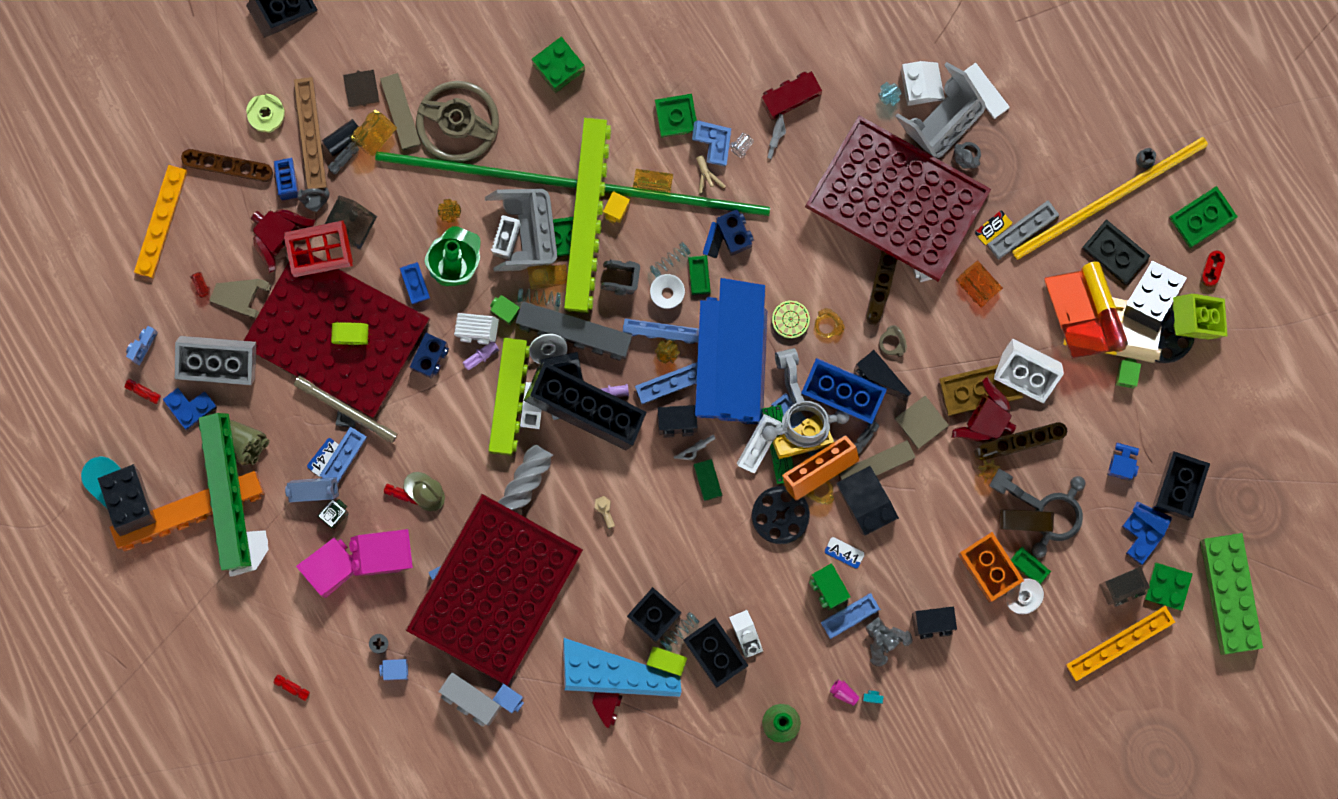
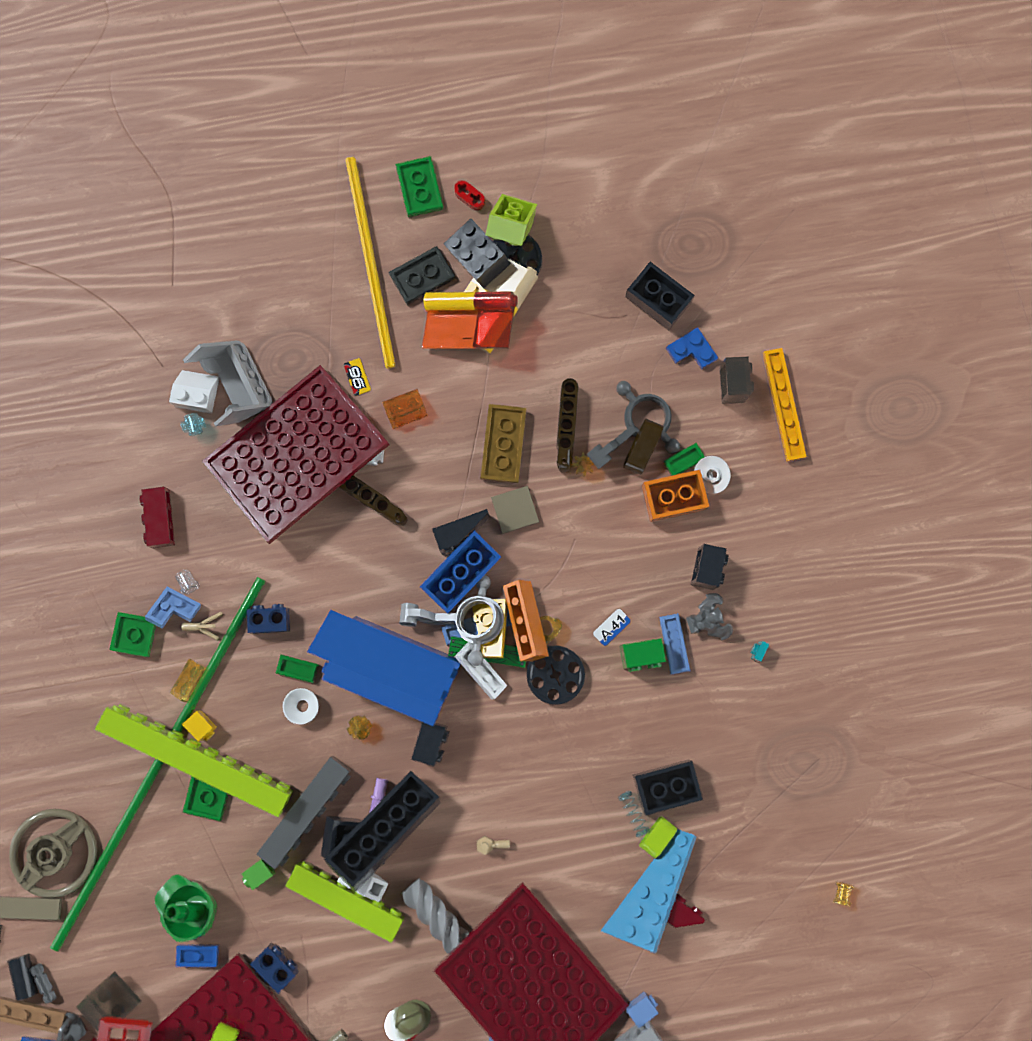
camera: 70 degrees left, 0 degrees up
clear yellow brick [350,110,397,156] -> none
clear yellow gear [437,199,461,223] -> none
white brick [454,313,499,345] -> none
lavender axle [463,342,499,370] -> none
light grey windscreen [485,189,557,271] -> none
white brick [491,215,521,260] -> none
clear light blue piece [518,288,561,307] -> none
clear yellow arch [527,264,568,290] -> none
white dish [529,334,567,364] -> none
green brick [531,36,585,93] -> none
dark grey piece [600,259,640,296] -> none
medium blue plate [623,319,699,344] -> none
black brick [627,587,682,643] -> none
medium blue plate [635,362,698,405] -> none
clear light blue piece [649,242,691,277] -> none
light grey hand [674,435,716,460] -> none
dark green tile [693,459,723,501] -> none
sticker [703,222,723,258] -> none
white slope [729,610,763,658] -> none
green cone [762,704,801,743] -> none
light grey hand [767,114,786,159] -> none
yellowish green tile [772,300,810,339] -> none
clear yellow piece [815,308,845,338] -> none
dark pink cone [830,679,859,706] -> none
black slope [836,466,899,536] -> none
dark tan tile [838,440,916,480] -> none
dark grey axle [854,421,879,455] -> none
dark tan piece [879,325,907,356] -> none
dark red torso [951,376,1016,442] -> none
dark grey piece [954,142,981,169] -> none
white tile [964,63,1010,119] -> none
light grey tile [987,200,1059,260] -> none
white slope [994,338,1064,403] -> none
blue brick [1107,443,1139,481] -> none
bright green brick [1115,358,1141,389] -> none
blue slope [1132,502,1172,535] -> none
dark grey bush [1136,148,1156,169] -> none
green plate [1144,562,1193,611] -> none
bright green brick [1200,533,1263,655] -> none

